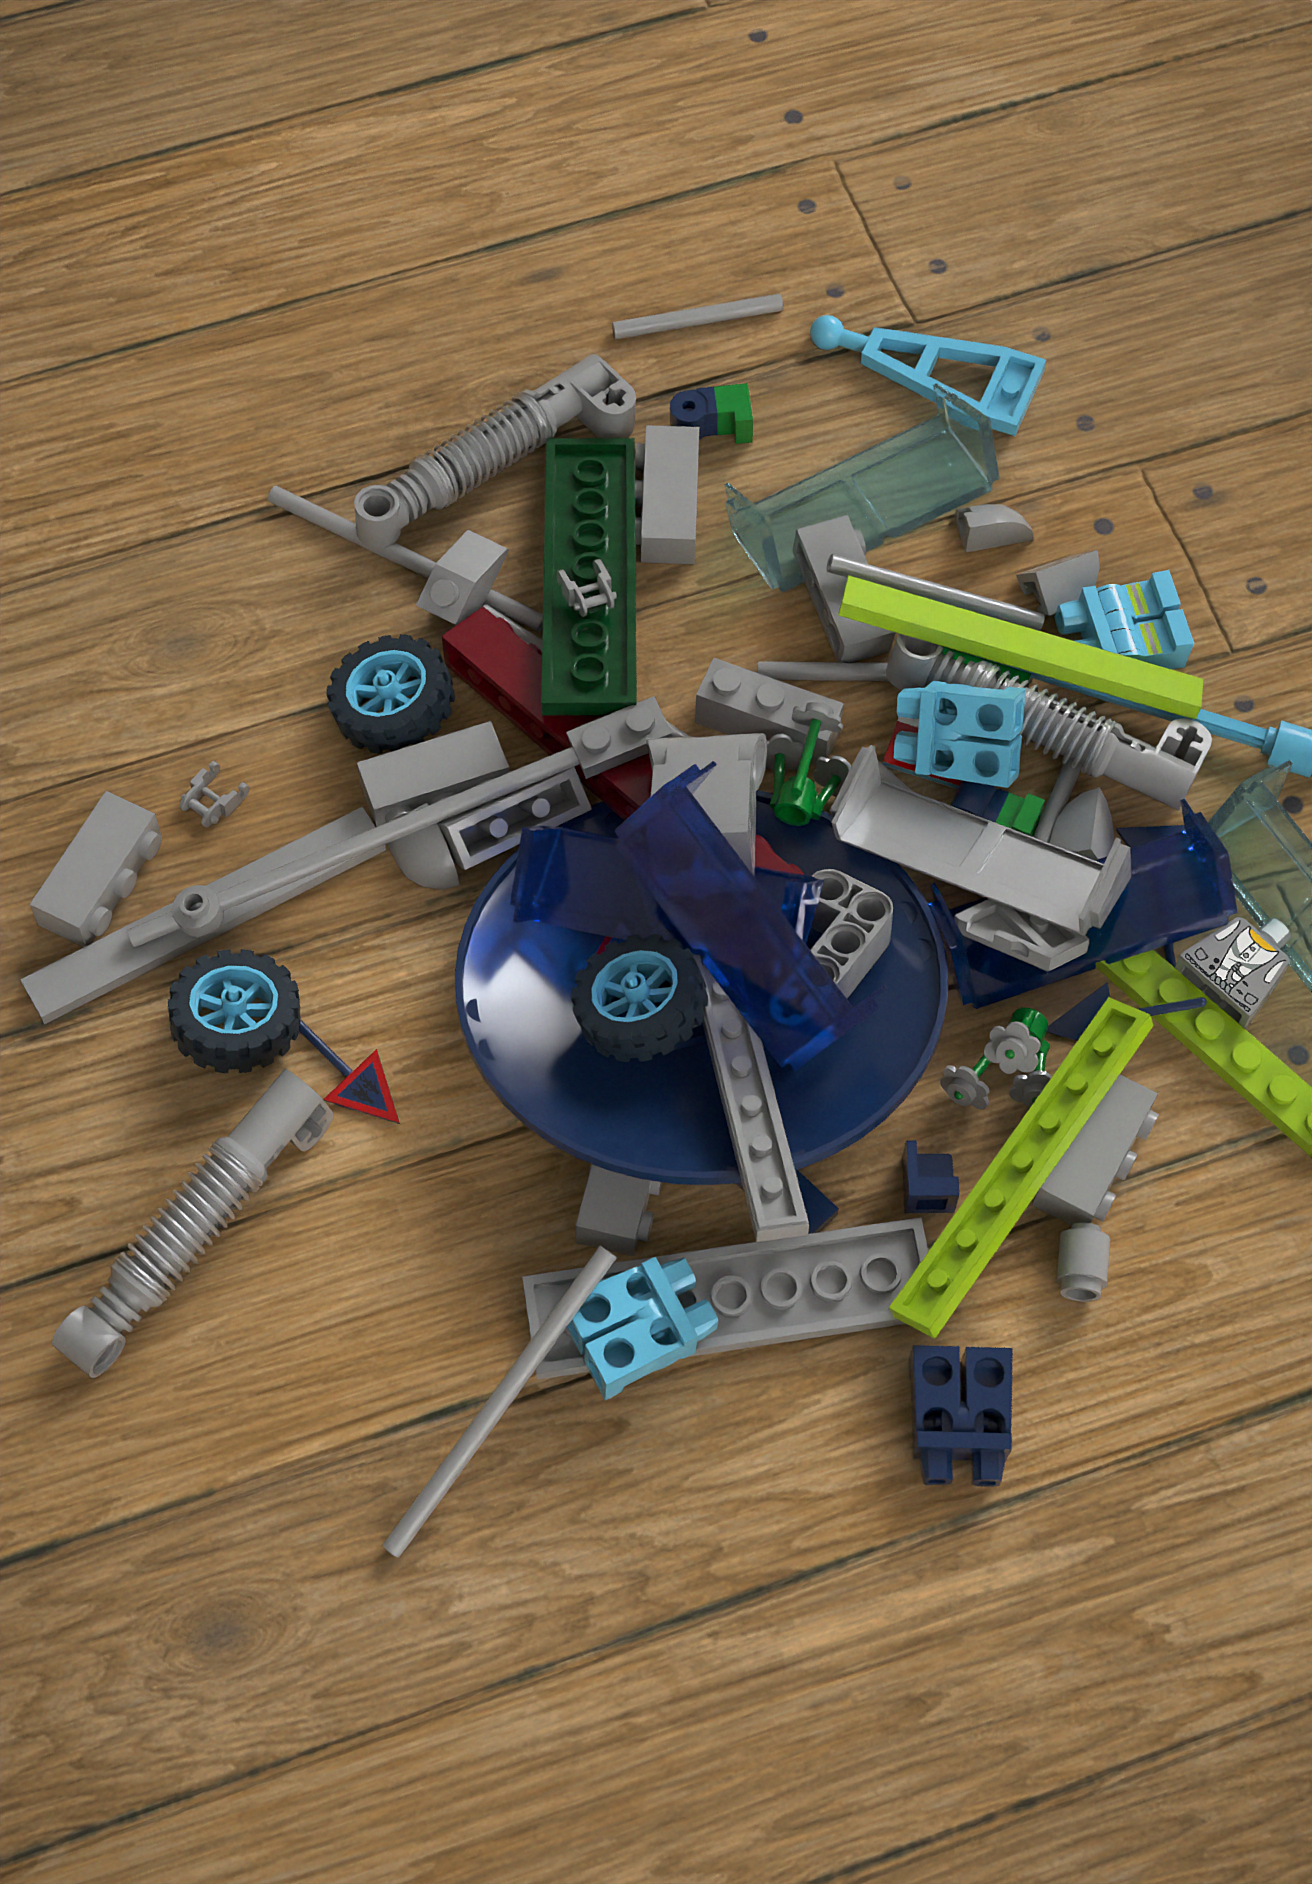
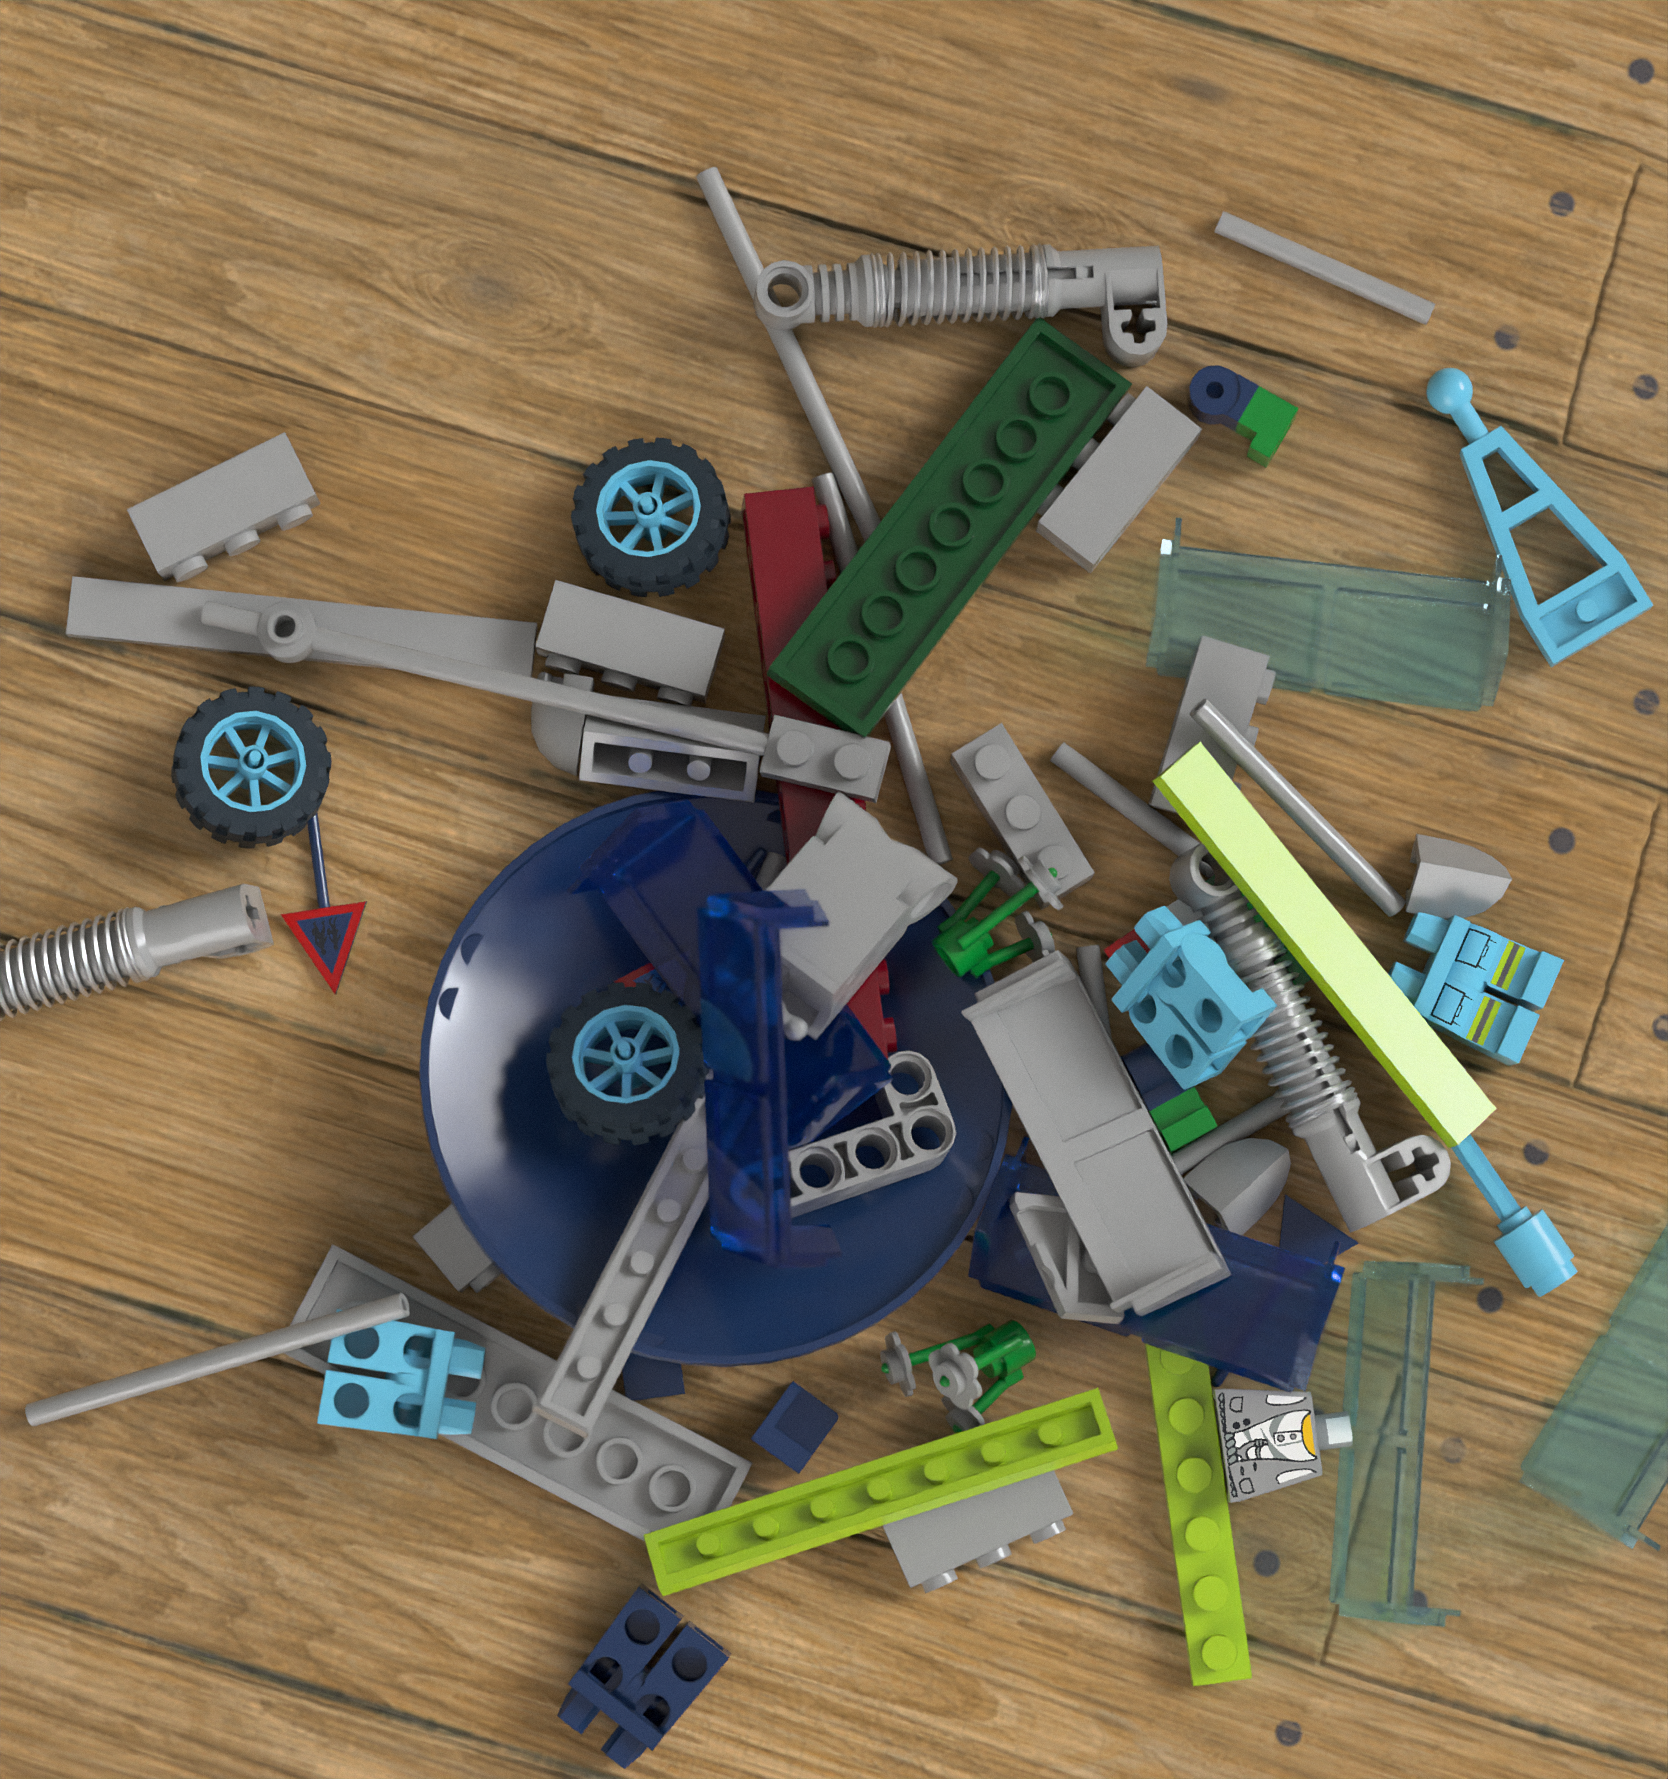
camera: 35 degrees right, 20 degrees up
light grey piece [180,761,250,827] -> none
light grey slope [416,530,509,625] -> none
light grey piece [556,559,617,617] -> none
light grey brick [954,504,1034,553] -> none
dark blue piece [1047,982,1207,1041] -> none
light grey brick [1056,1223,1111,1302] -> none

